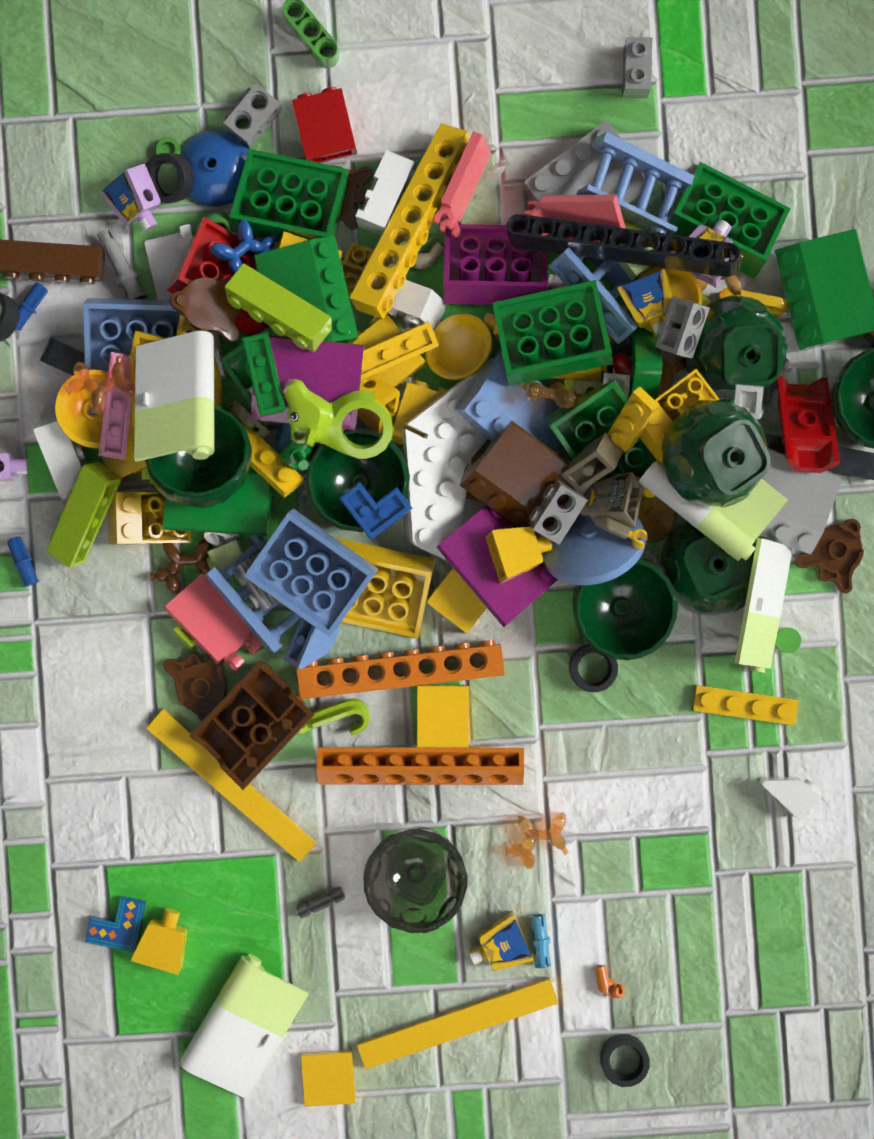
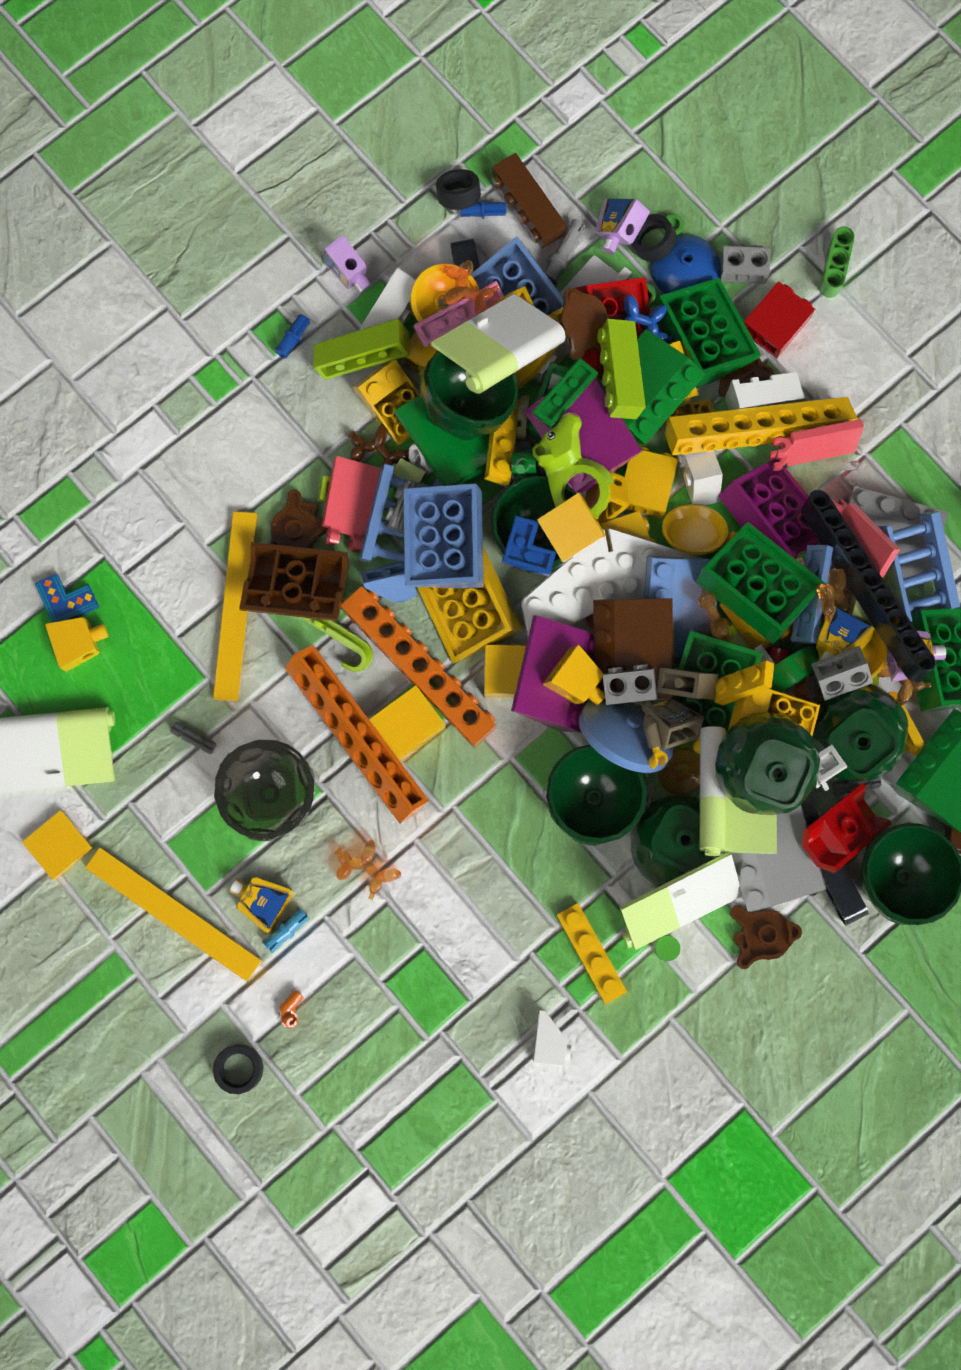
camera: 55 degrees right, 10 degrees down
yellow plate [361,321,439,380] -> none
dark tan arm [412,242,445,270] -> none
black tyre [569,644,618,693] -> none
none -> yellow tile [537,493,606,562]
none -> clear orange piece [816,568,850,622]

